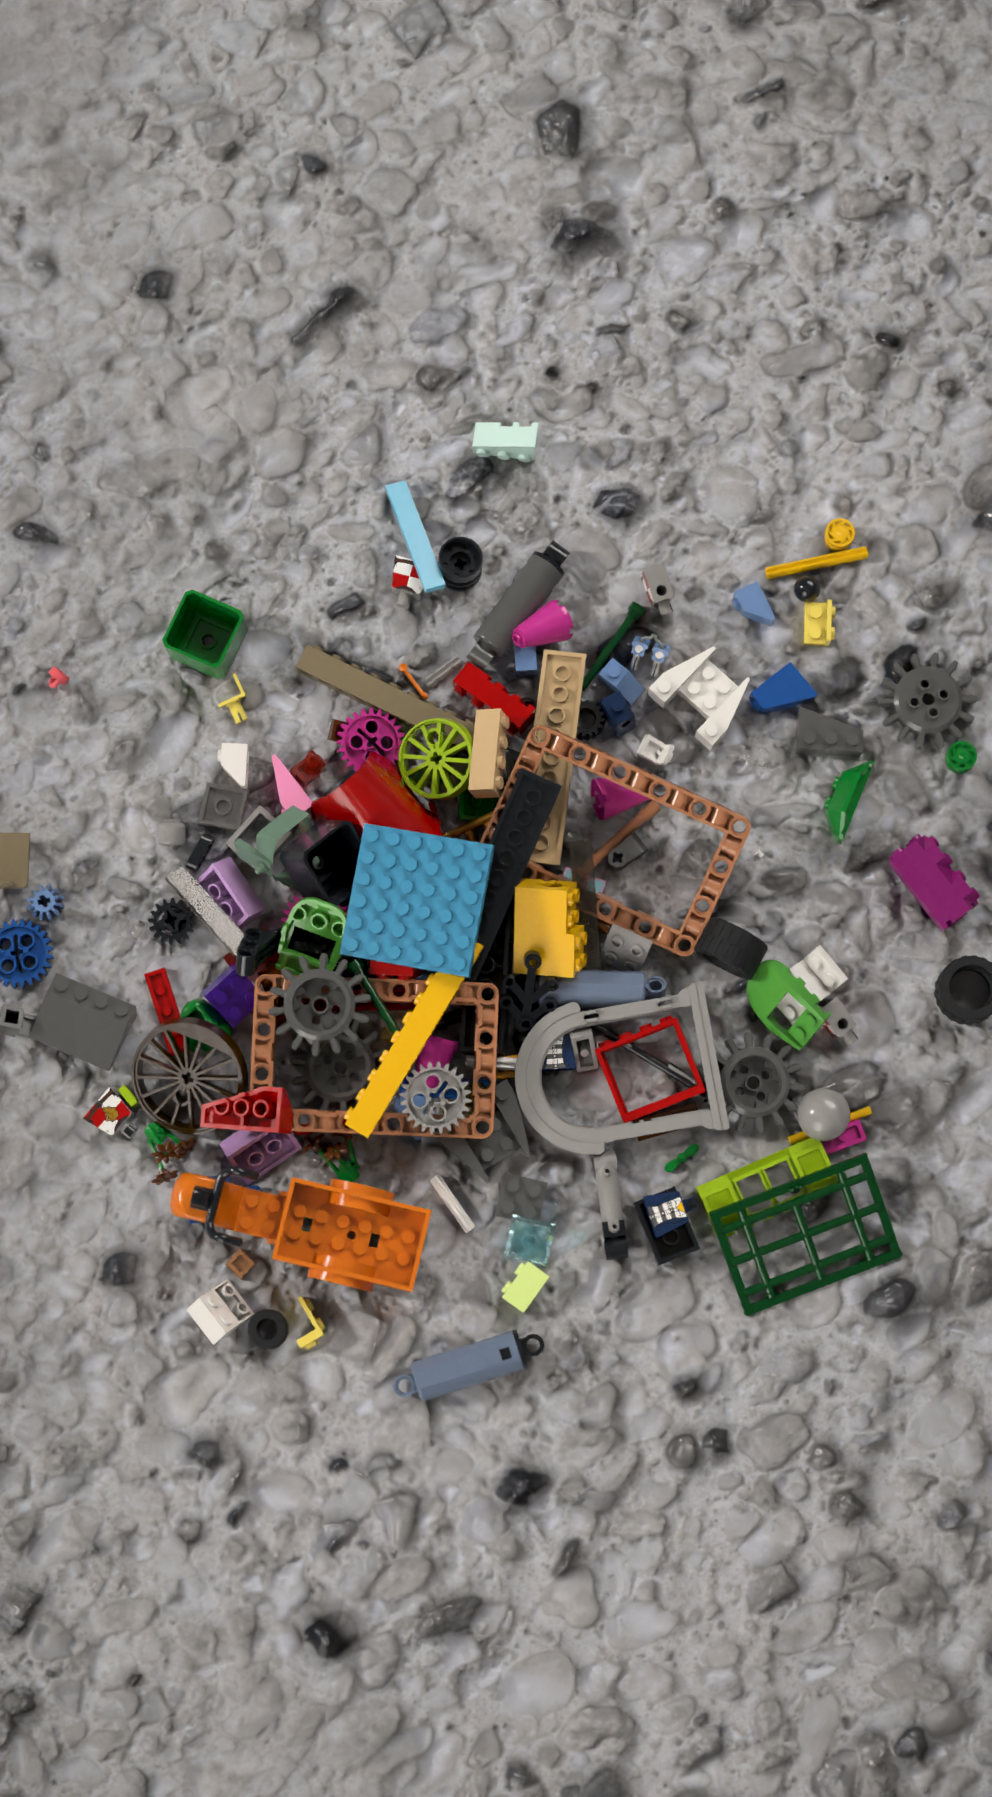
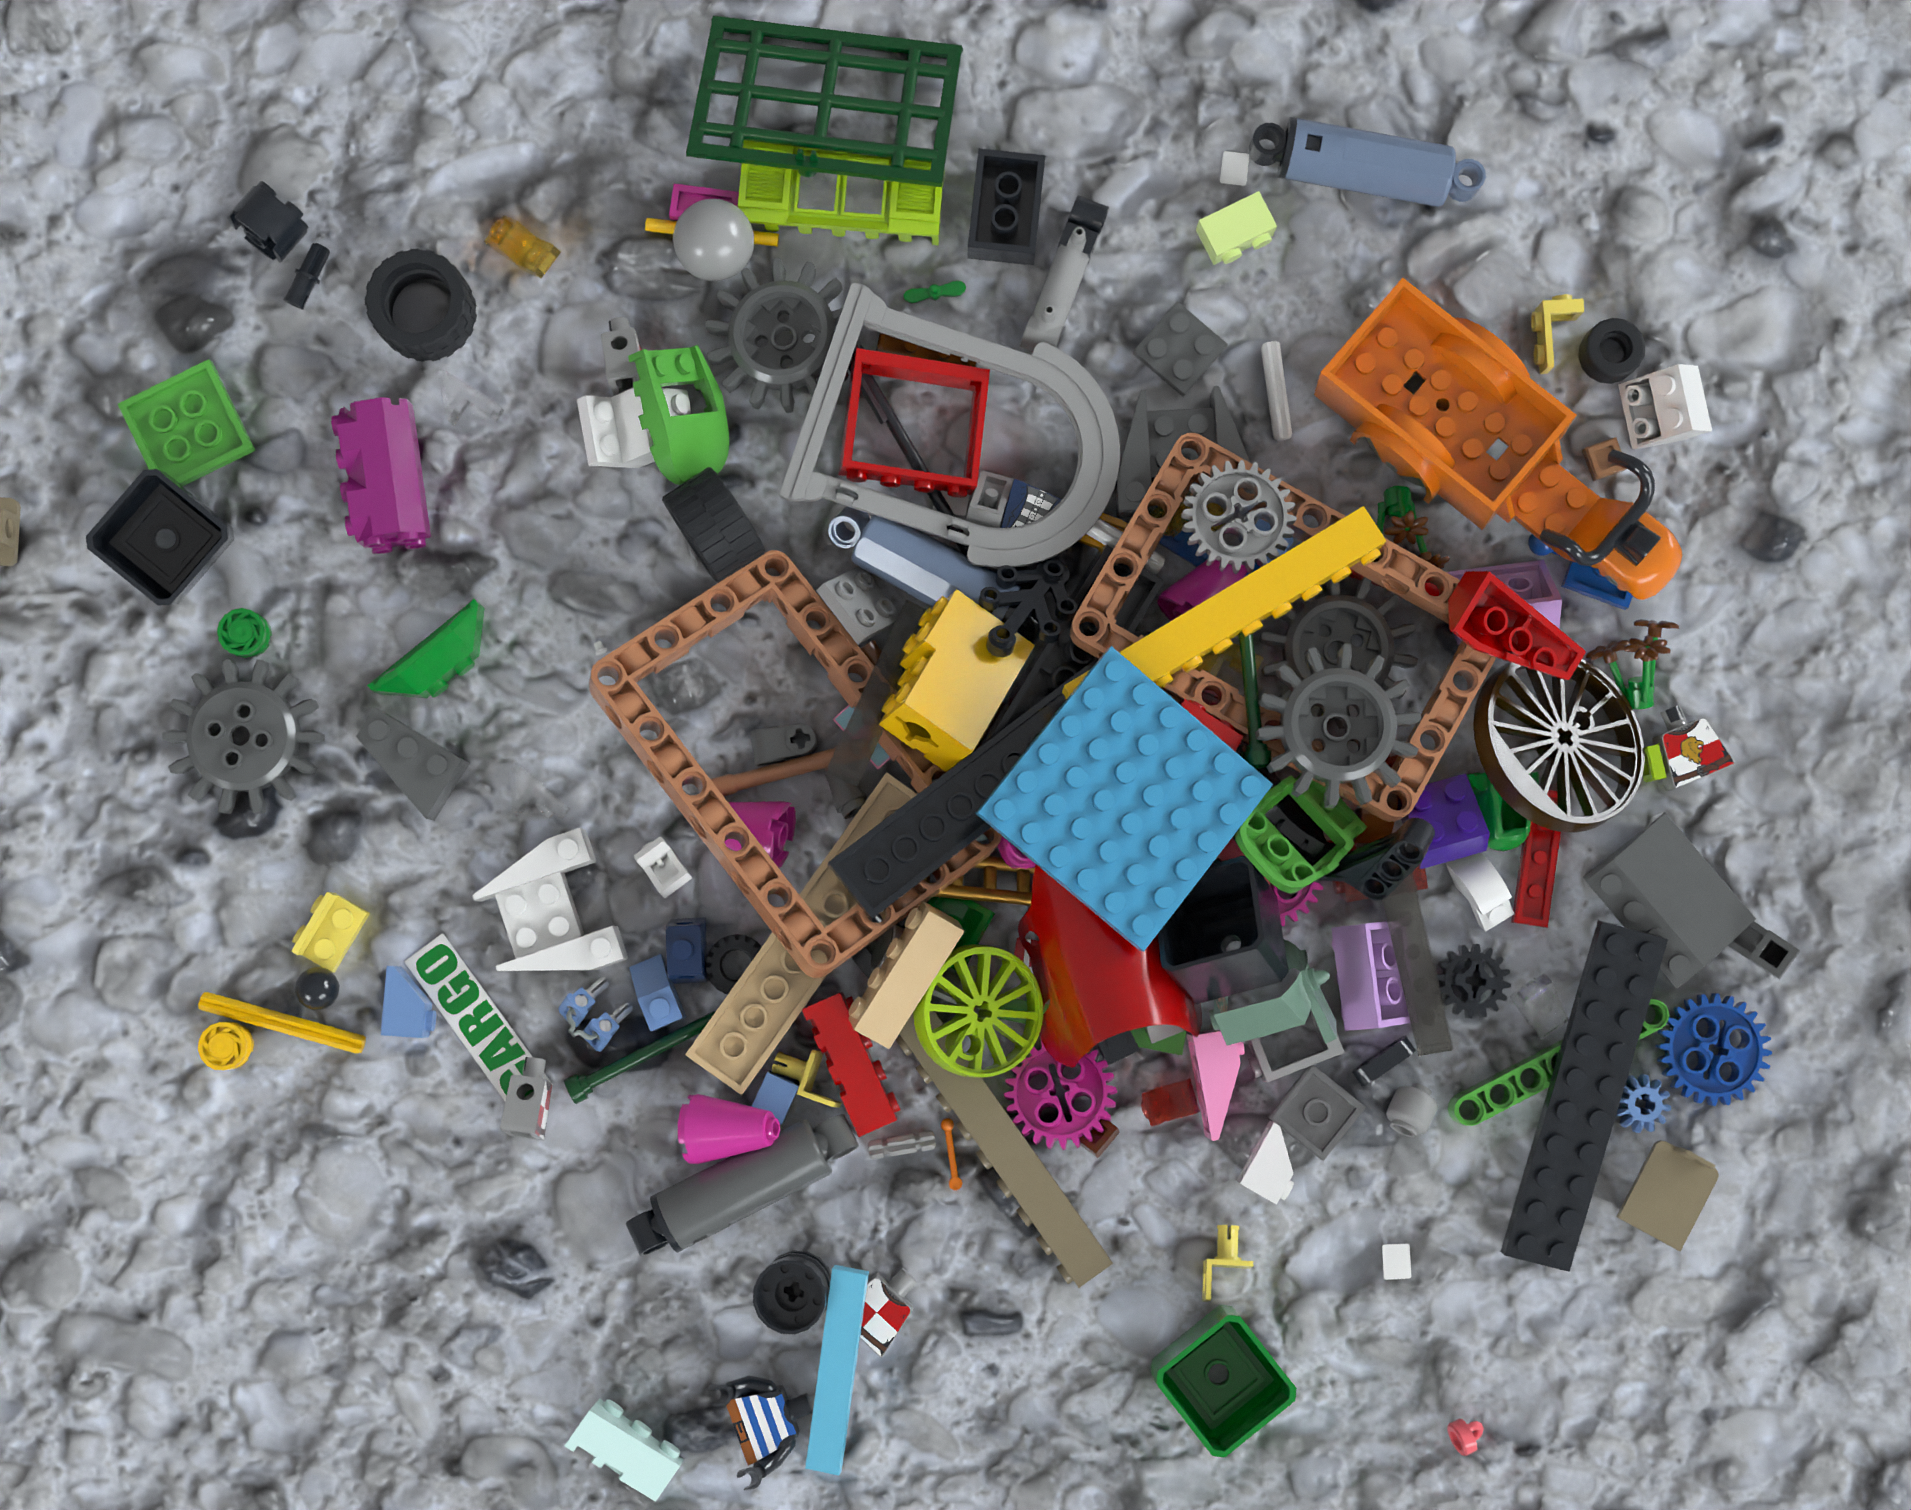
camera: 155 degrees left, 5 degrees up
clear light blue slope [504,1214,556,1265] -> none
torso [642,1191,698,1238] -> none
blue slope [749,662,818,714] -> none
none -> sticker [404,933,553,1101]
none -> clear yellow slope [484,215,561,279]
none -> torso [708,1375,813,1490]
none -> light yellow bracket [772,1050,842,1108]
none -> white sticker [1220,151,1249,186]
none -> white sticker [1382,1243,1411,1280]
none -> white brick [1446,853,1514,932]
none -> bright green beam [1448,999,1669,1126]
none -> black plate [1500,920,1668,1272]

